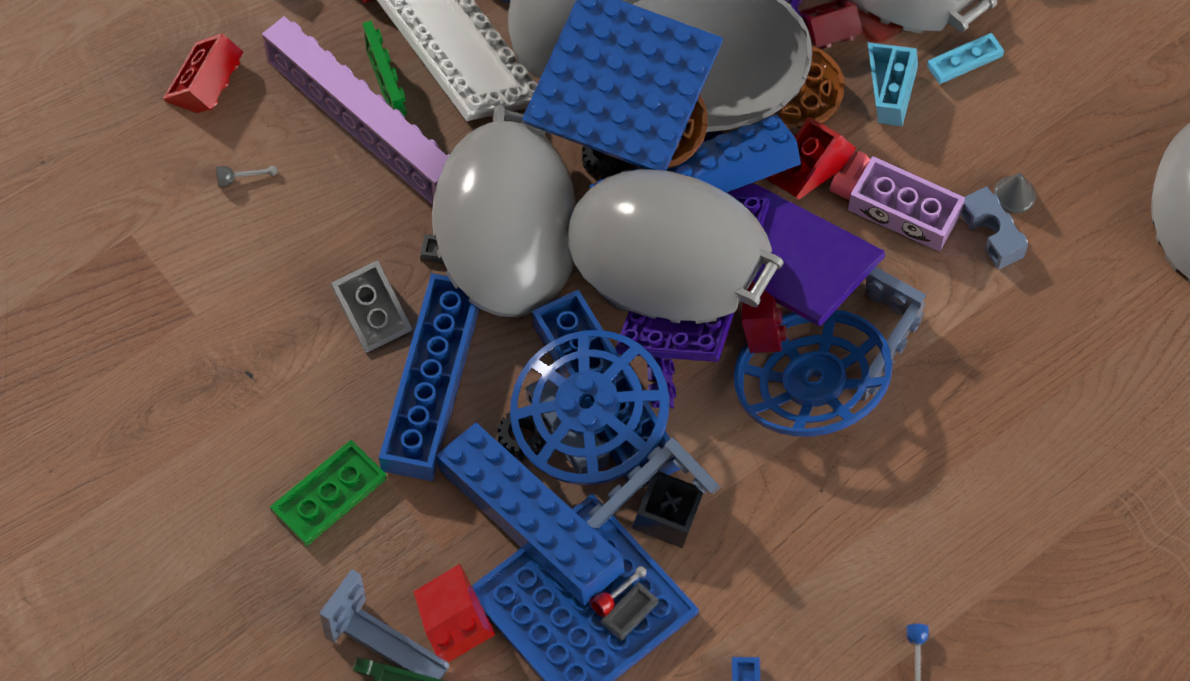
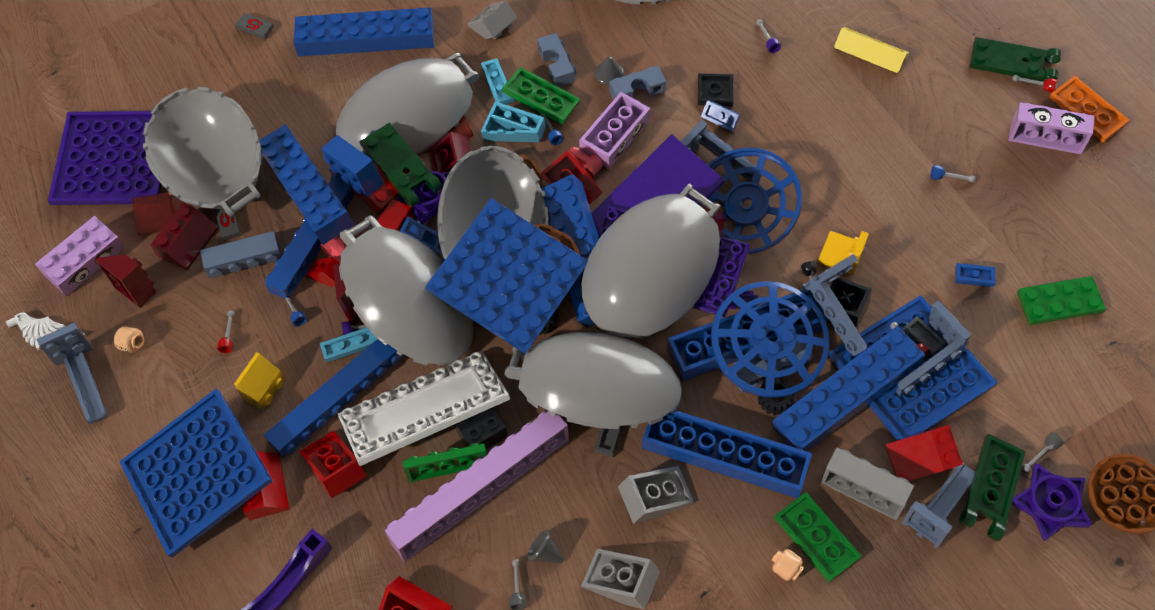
camera: 80 degrees left, 0 degrees up
none -> black brick [453,407,508,450]
none -> light grey slope [467,0,517,39]
none -> green plate [502,67,580,125]
none -> dark grey hat [527,530,564,563]
none -> sand blue arch [537,33,577,87]
none -> blue hinge [540,113,564,146]
none -> light grey slope [581,549,660,609]
none -> black tile [698,73,733,106]
none -> plate [701,100,741,131]
none -> dark purple hinge [756,19,781,53]
none -> light nougat head [772,549,804,581]
none -> black hinge [801,261,817,280]
none -> yellow bracket [818,231,869,275]
none -> light grey brick [821,448,914,521]
none -> light yellow panel [834,27,909,73]
none -> sand blue bracket [896,300,972,397]

